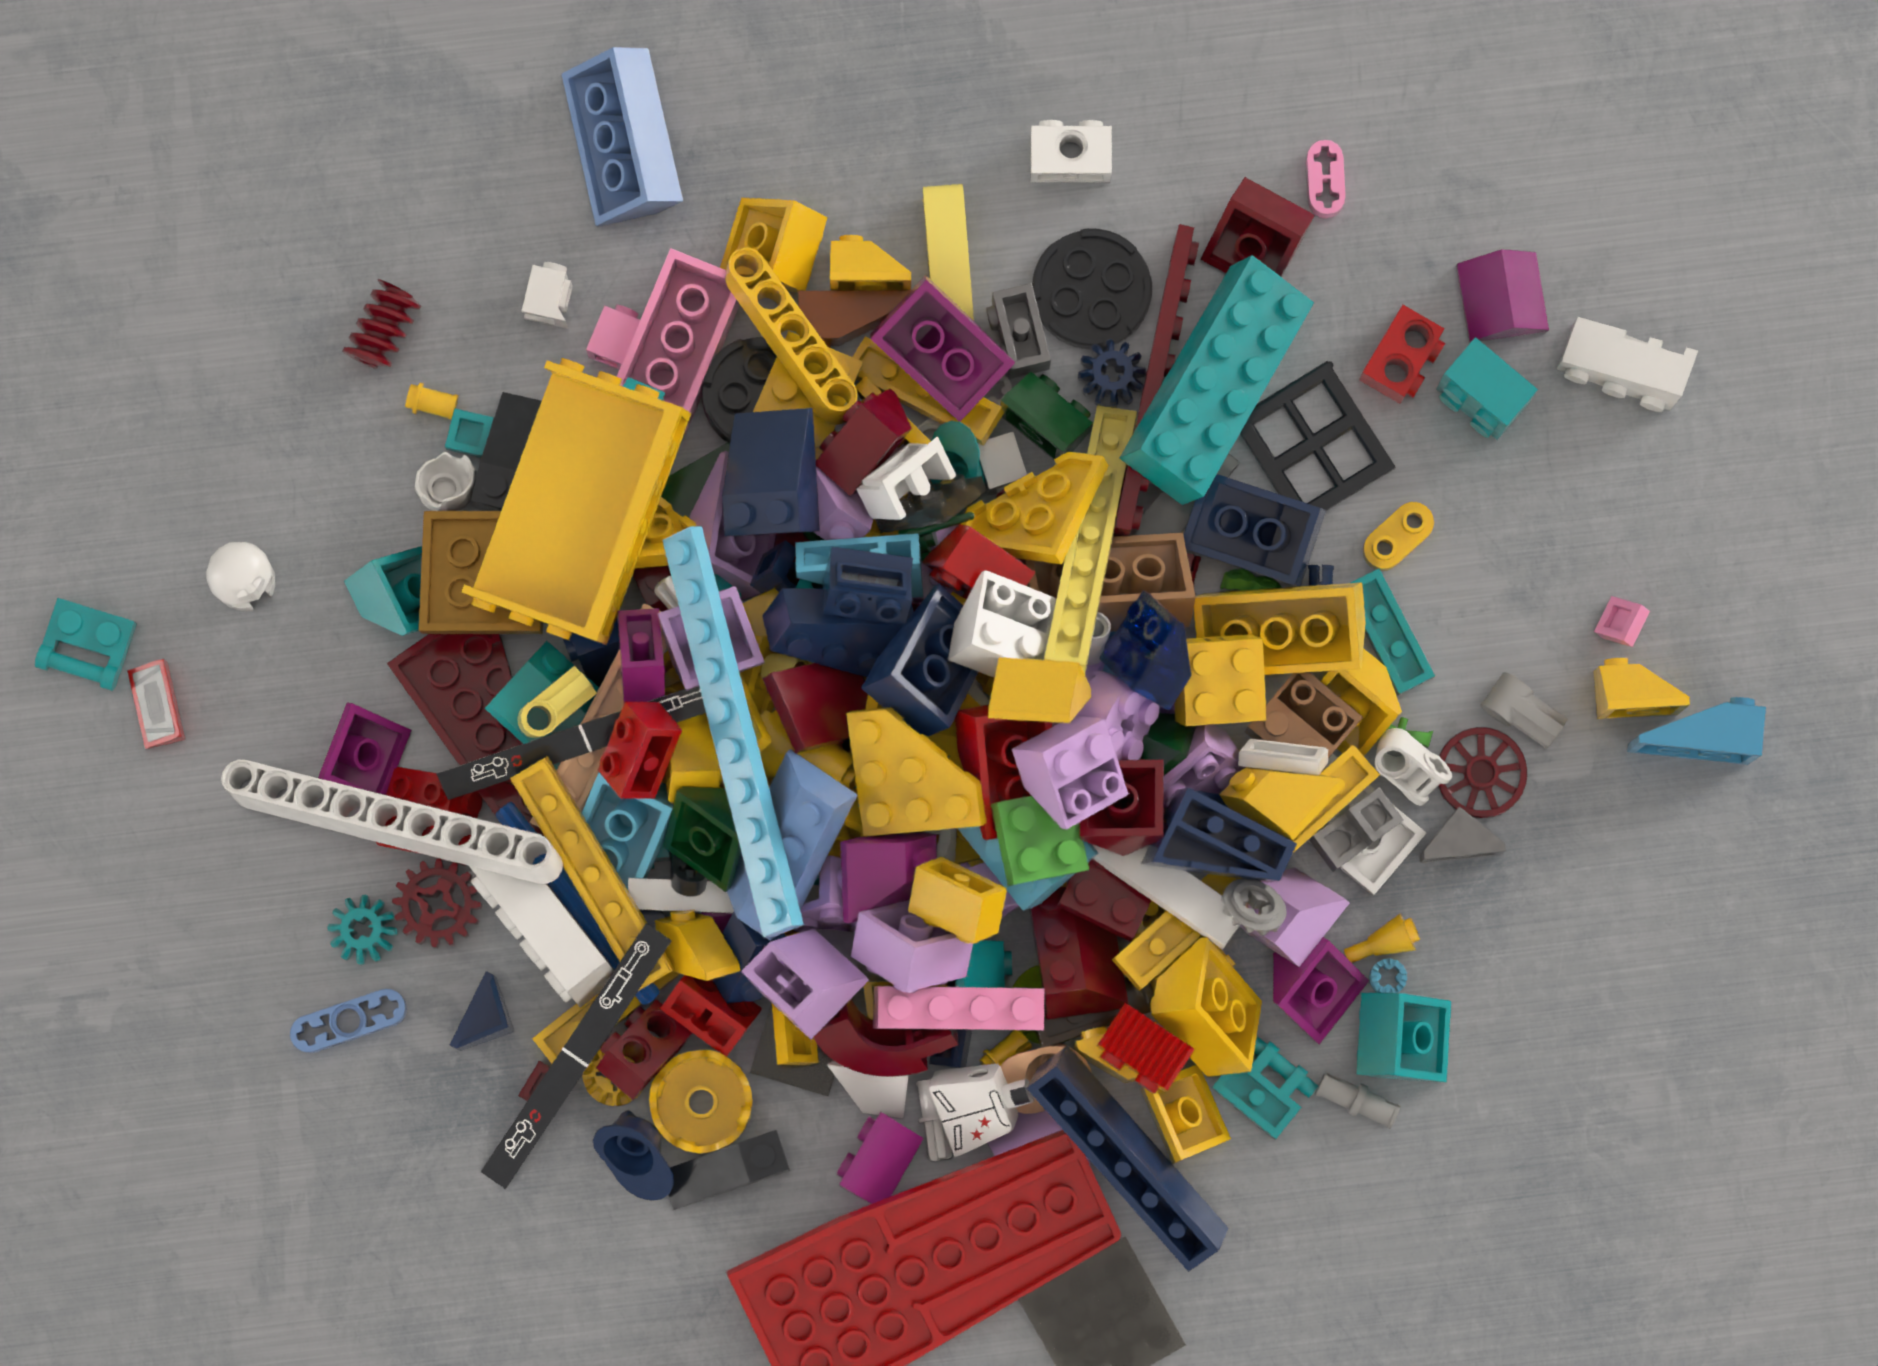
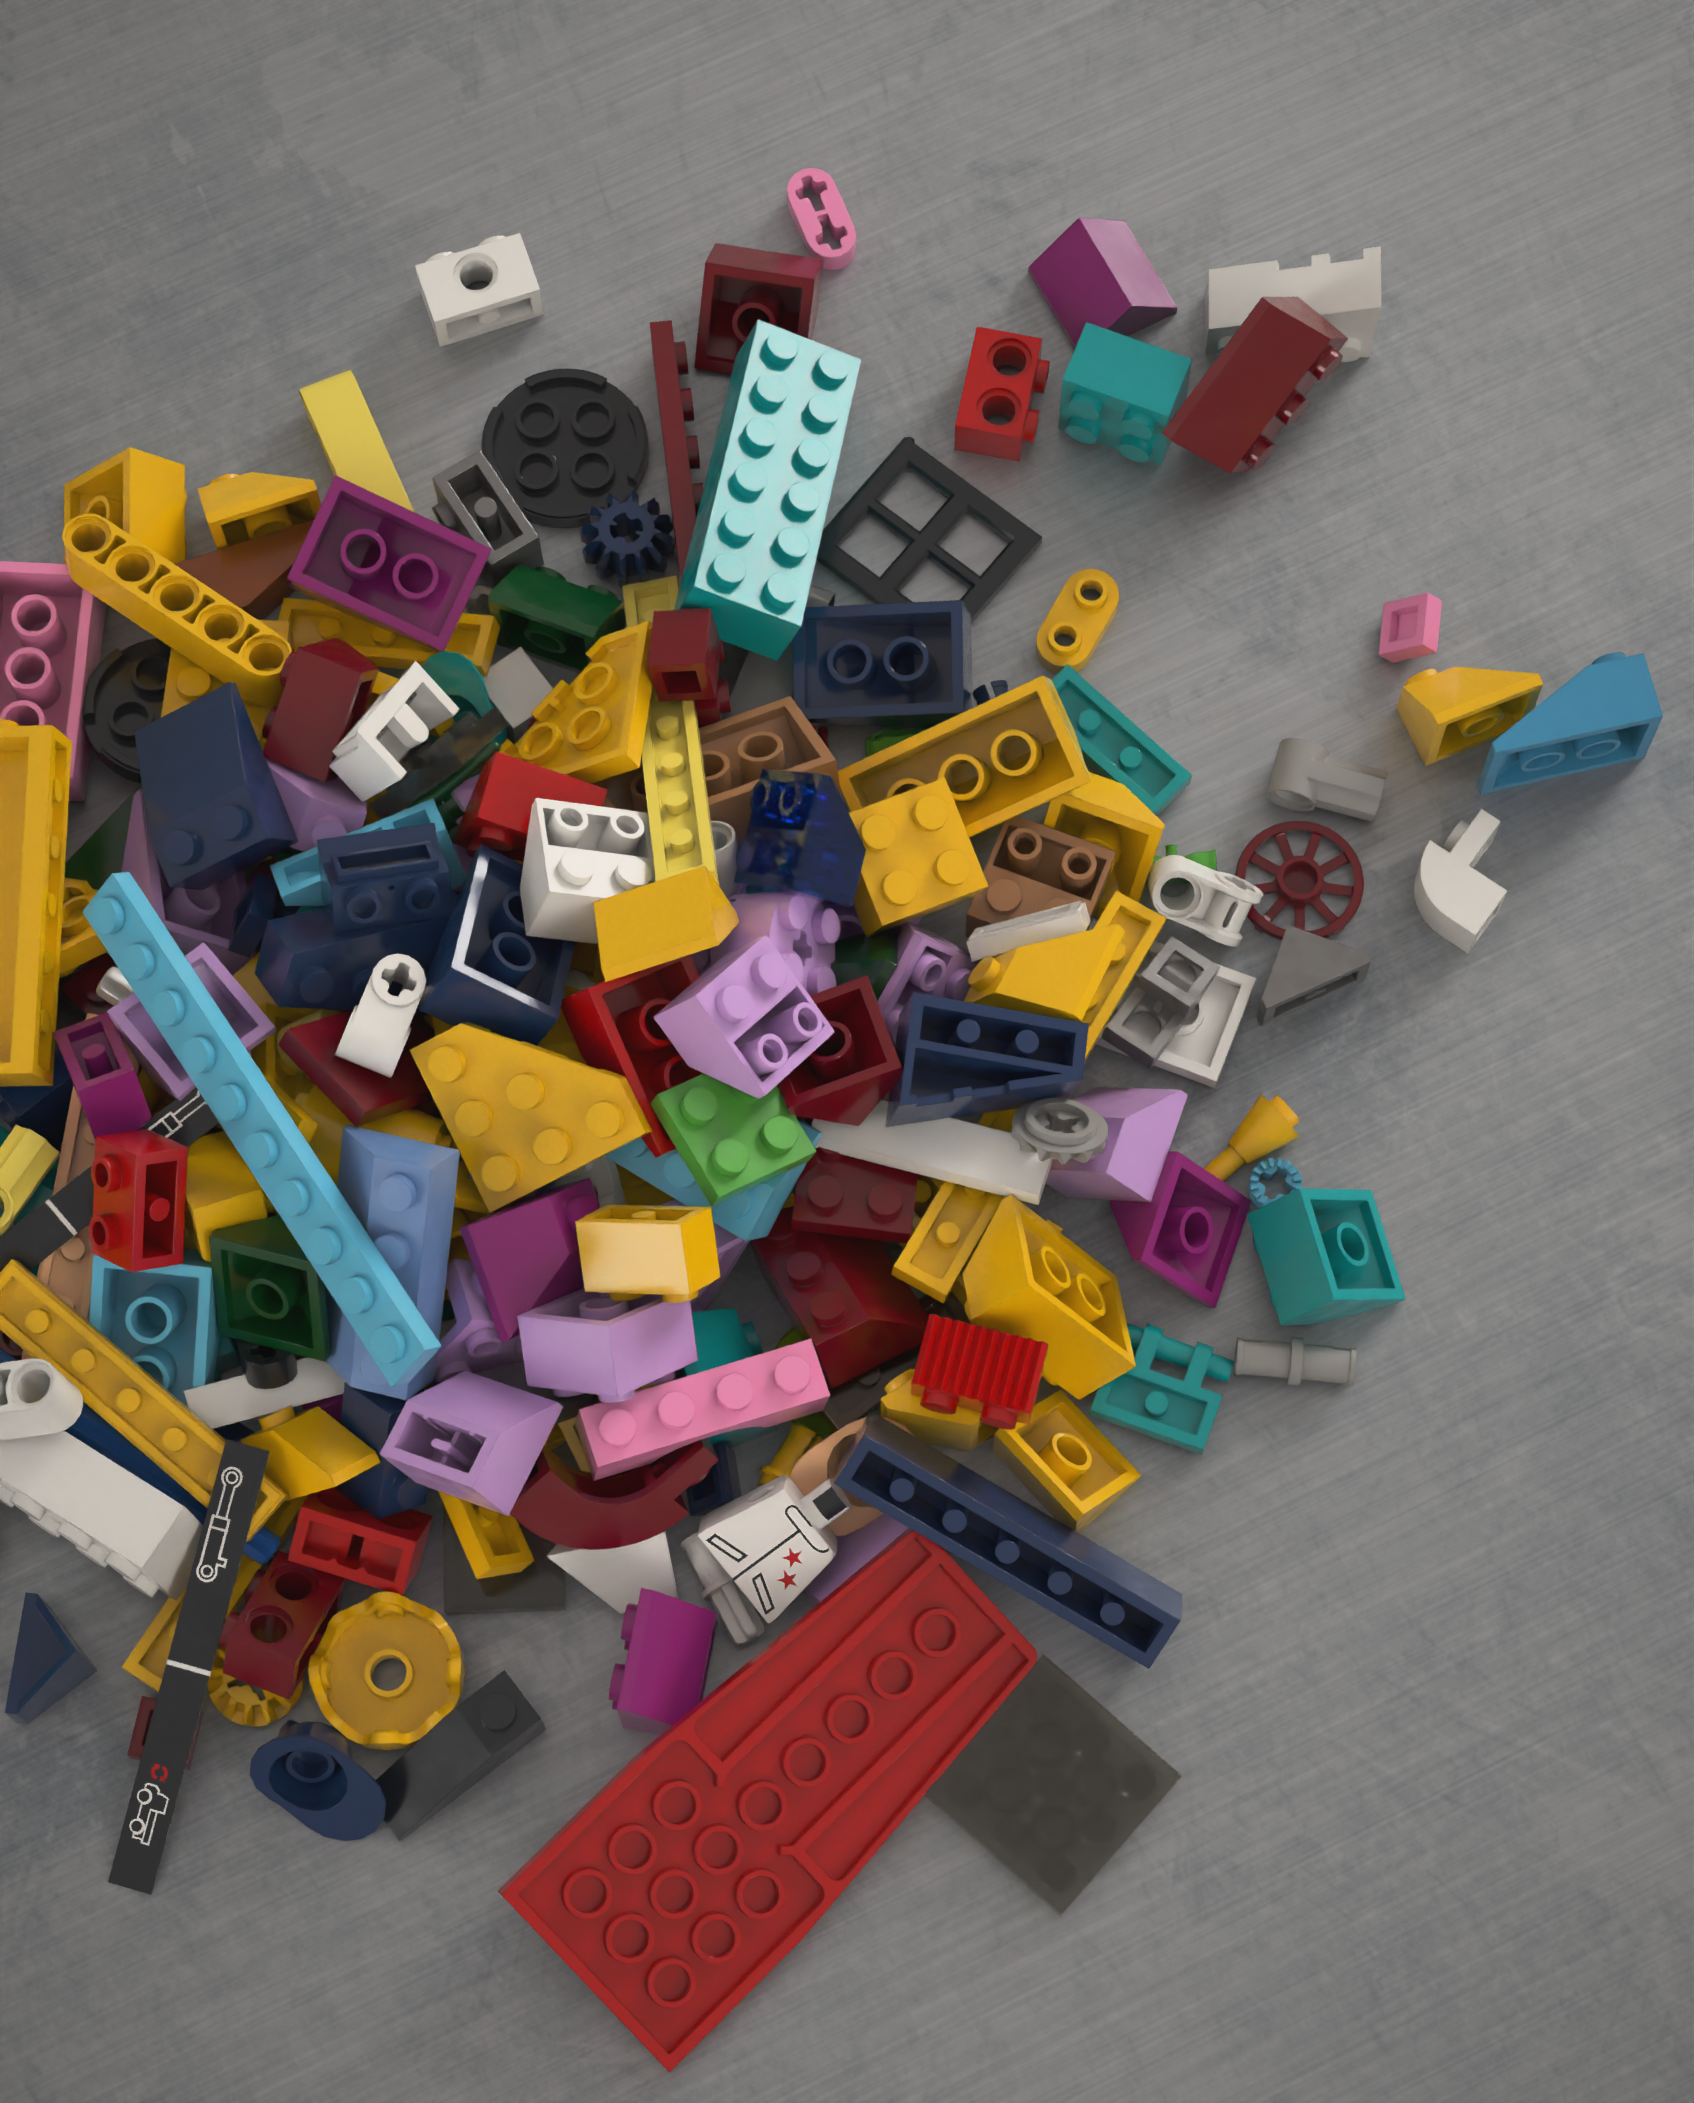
camera: 15 degrees left, 10 degrees down
none -> white piece [335,954,426,1078]
none -> dark red brick [647,608,721,702]
none -> dark red slope [1162,297,1348,473]
none -> white brick [1414,809,1507,954]

